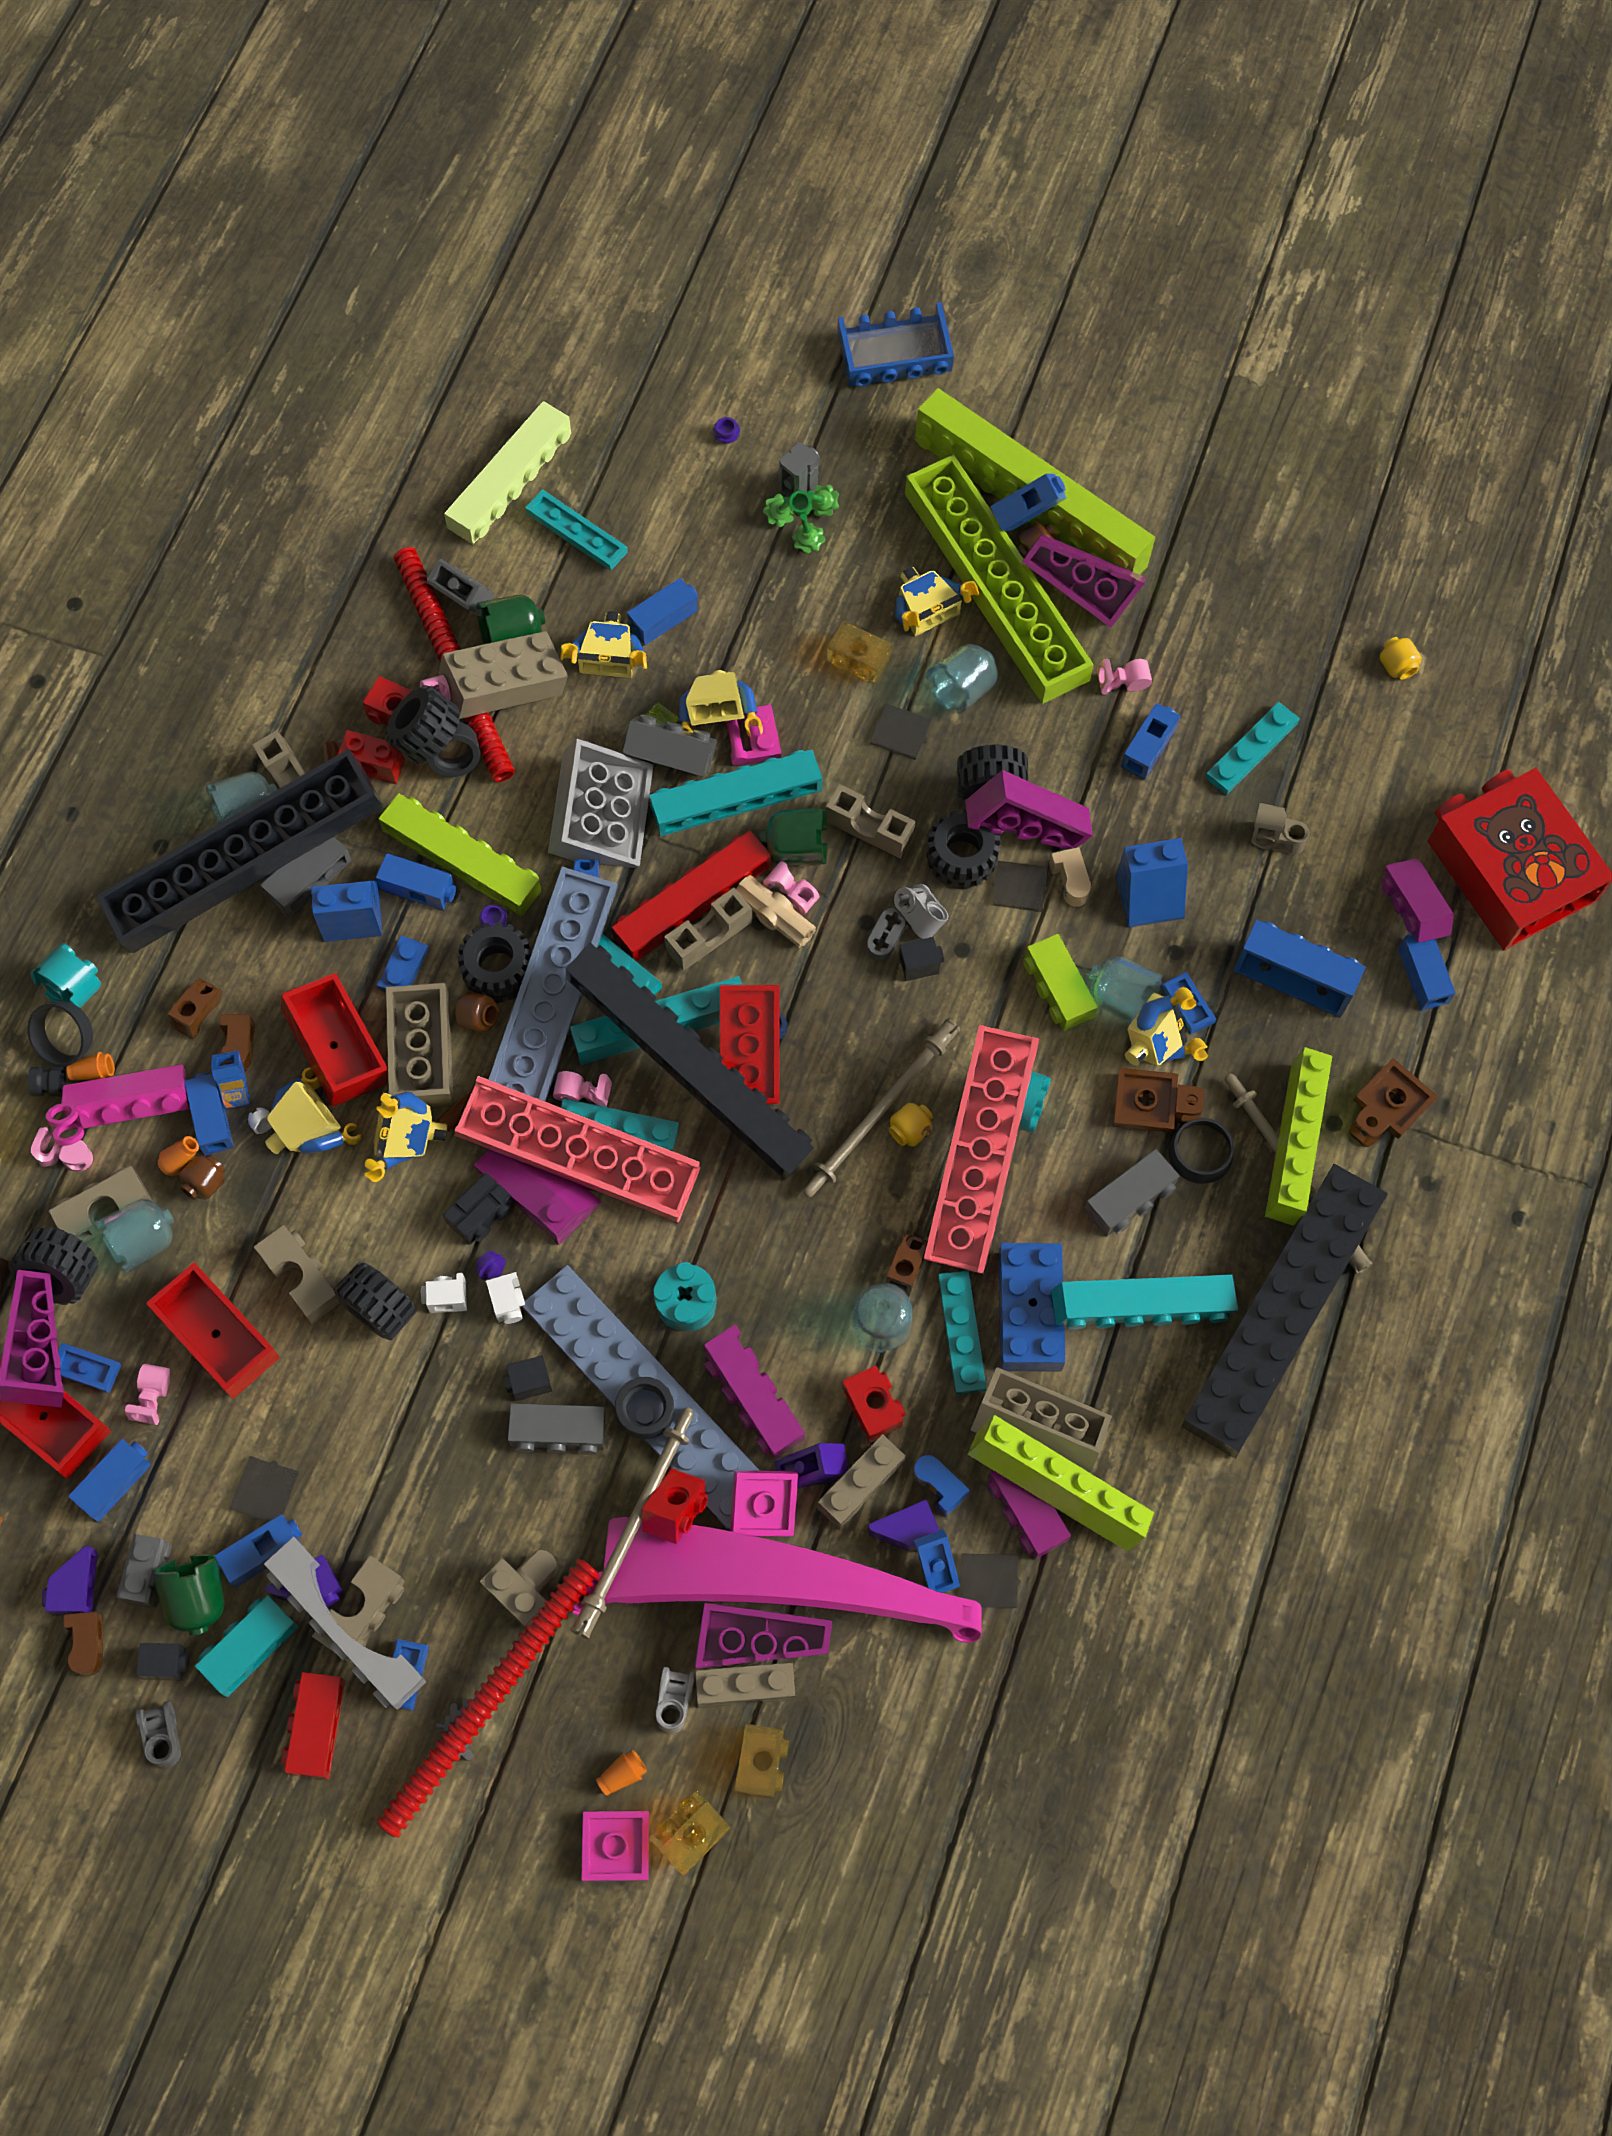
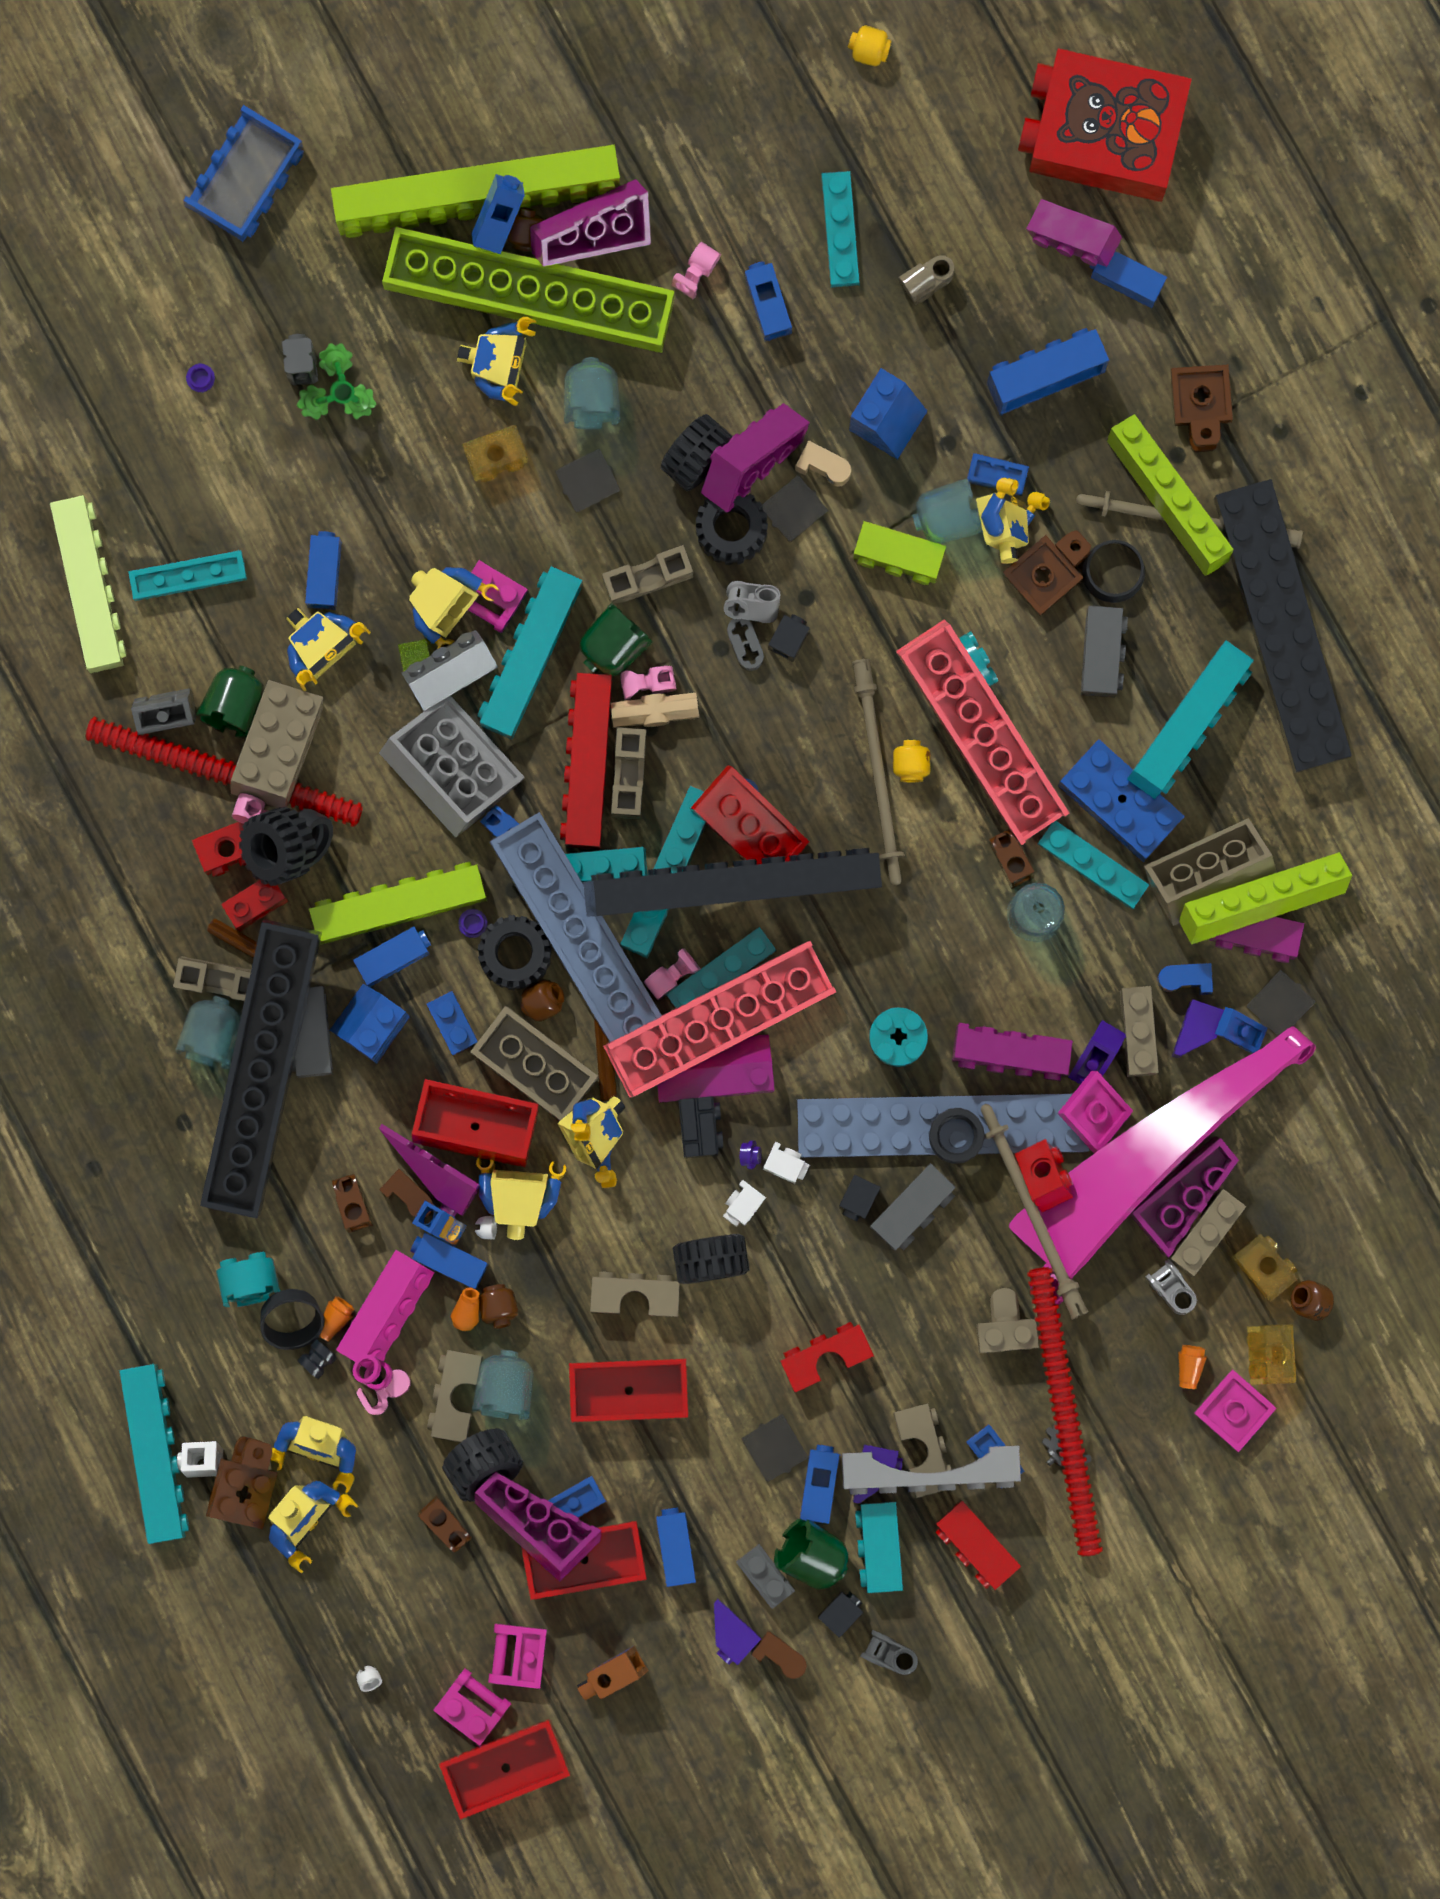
camera: 45 degrees left, 15 degrees up
bright pink leg [125,1364,171,1425] -> none
red brick [842,1365,906,1443] -> none
none -> magenta wedge [379,1124,480,1217]
none -> red arch [780,1322,874,1393]
none -> reddish brown head [1291,1280,1334,1321]

